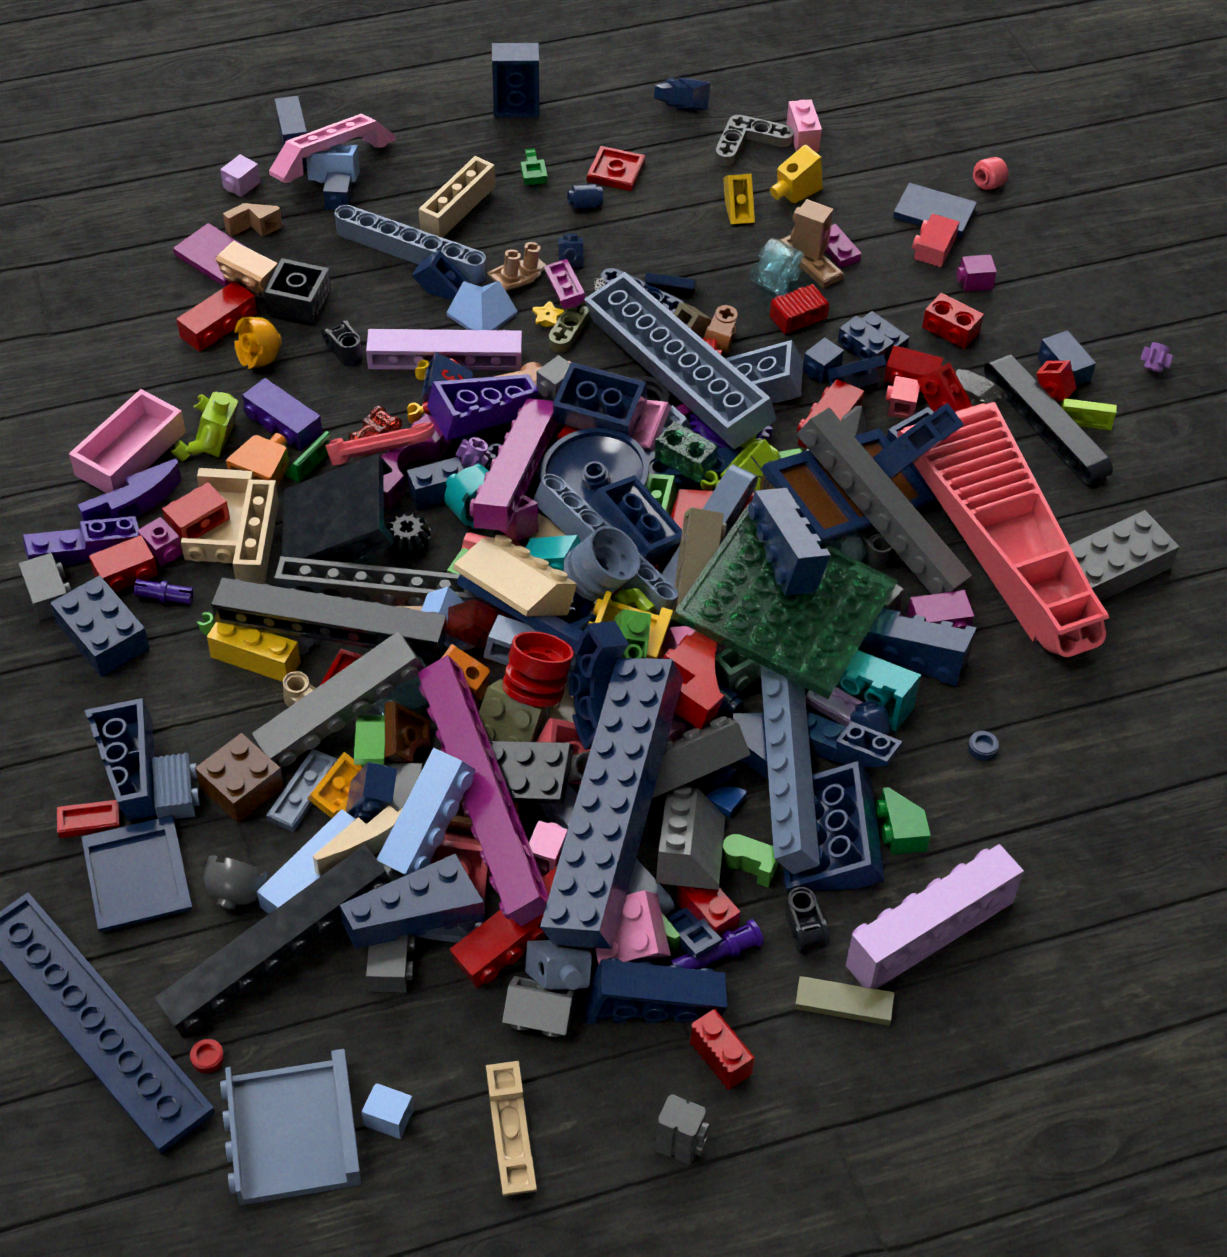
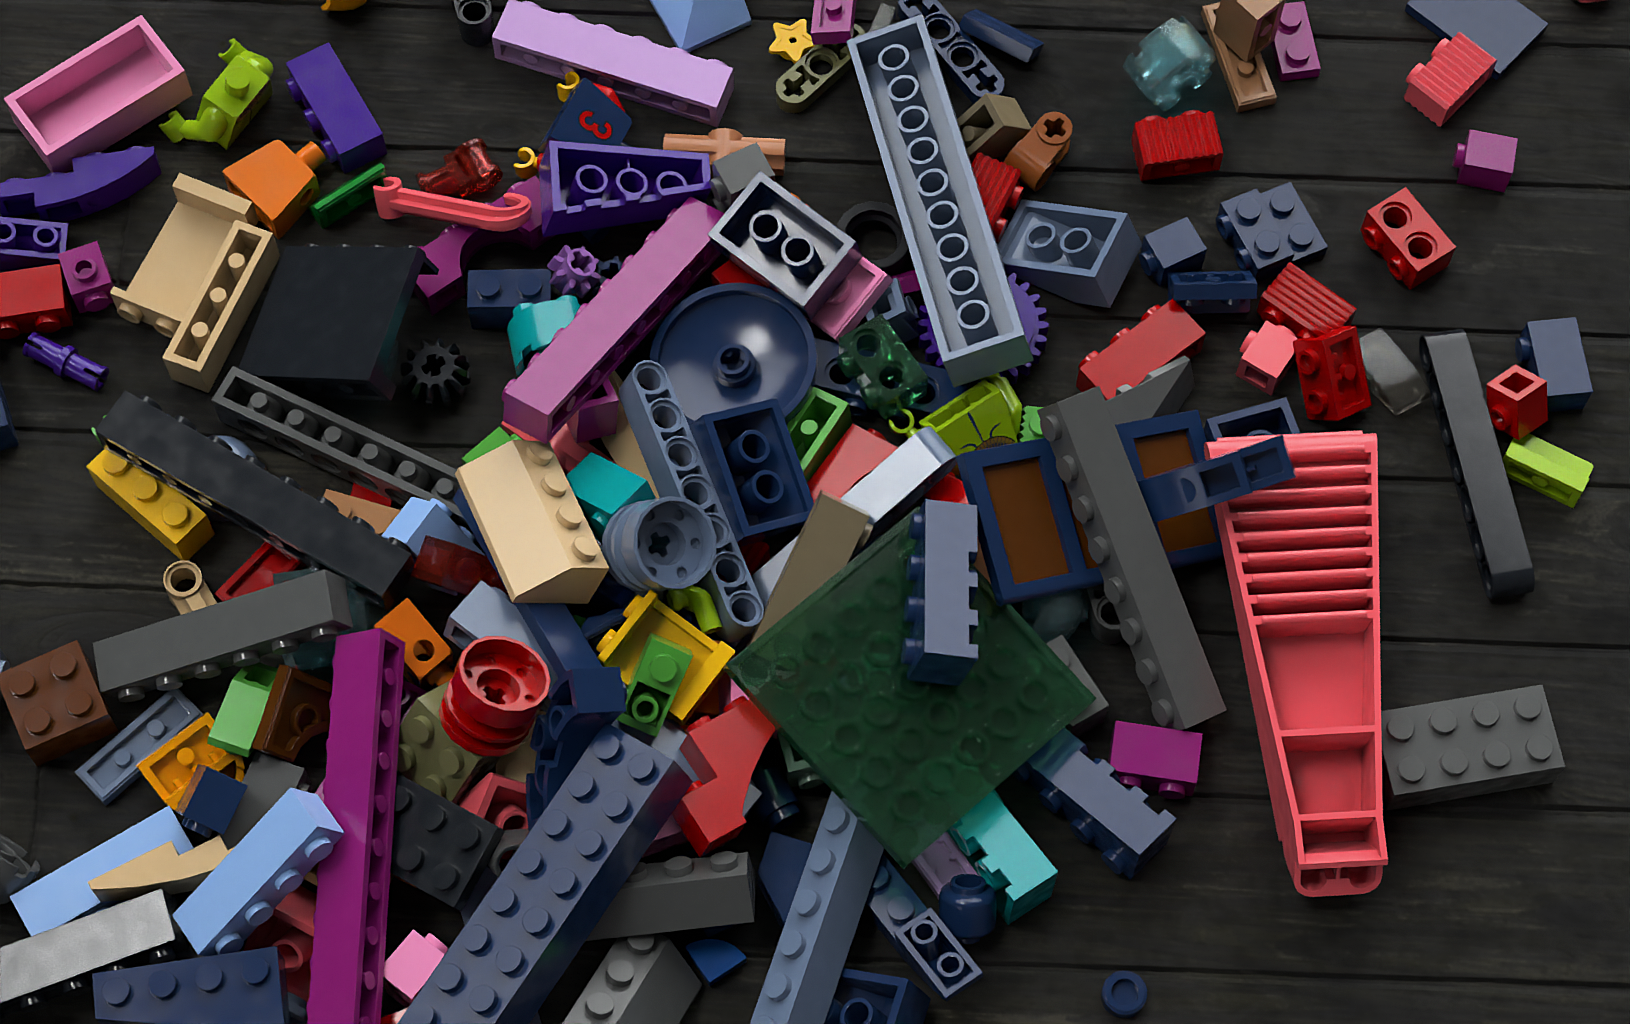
camera: 20 degrees right, 15 degrees up
brick [162,482,230,541] -> none

